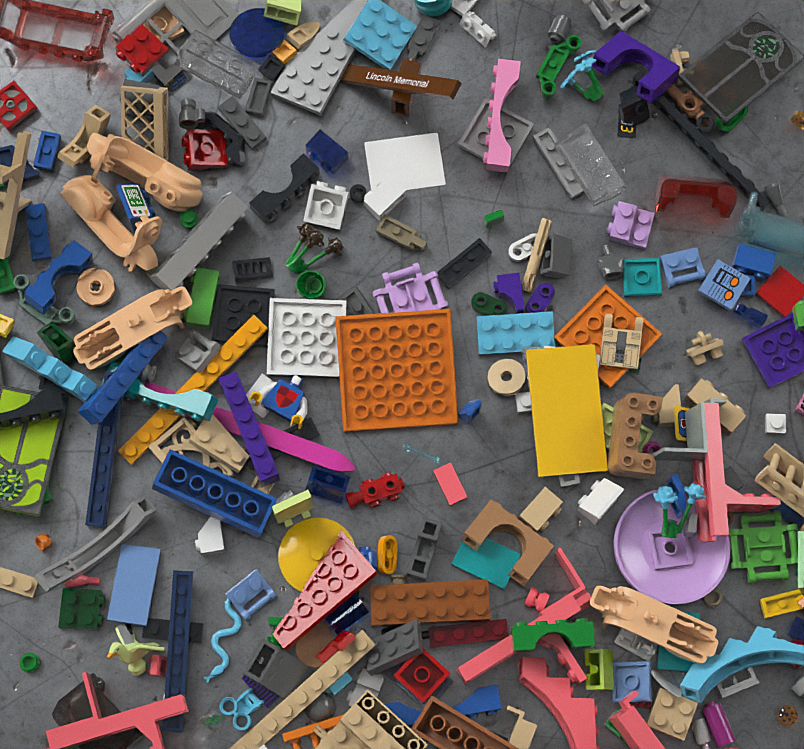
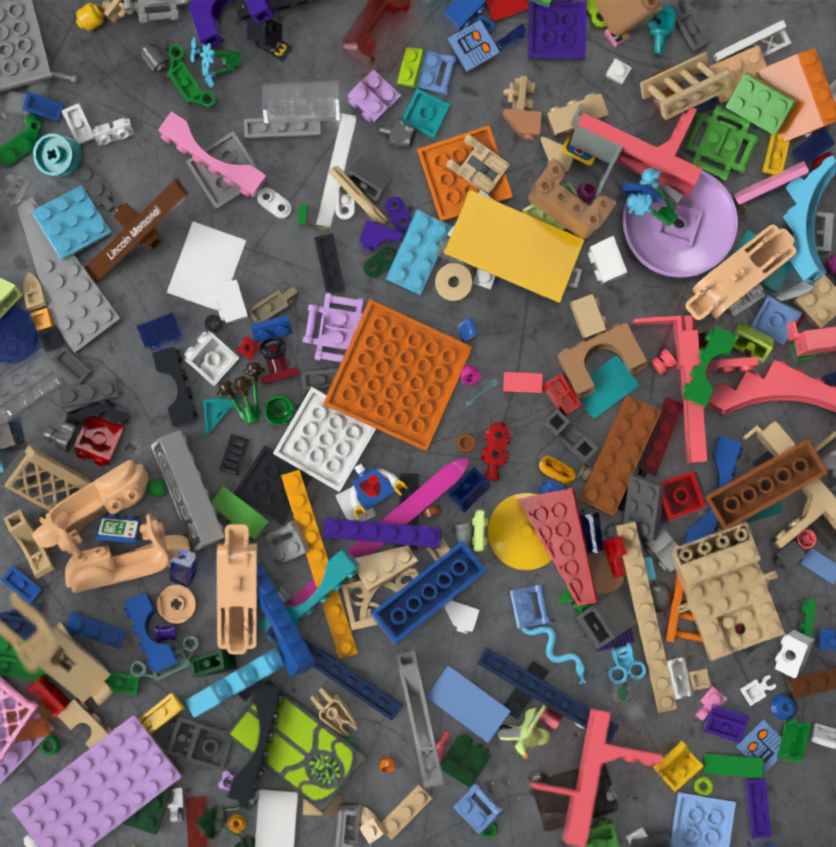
camera: 60 degrees left, 10 degrees up
none -> dark purple bush [155,624,177,643]
none -> clear blue hinge [169,549,198,588]
none -> teal tile [203,397,239,435]
none -> red plate [237,337,260,360]
none -> blue plate [251,315,293,342]
none -> white plate [257,188,292,219]
none -> dark red piece [259,337,300,385]
none -> tan hinge [311,687,357,737]
none -> white sticker [315,113,356,230]
none -> lime plate [397,47,426,88]
none -> dark orange tile [422,505,442,519]
none -> medium blue plate [453,782,504,835]
none -> dark orange tile [456,434,475,453]
none -> dark pink tile [460,365,481,385]
none -> nougat slope [503,109,542,141]
none -> red hinge [542,373,582,416]
none -> bright pink tile [734,161,809,204]

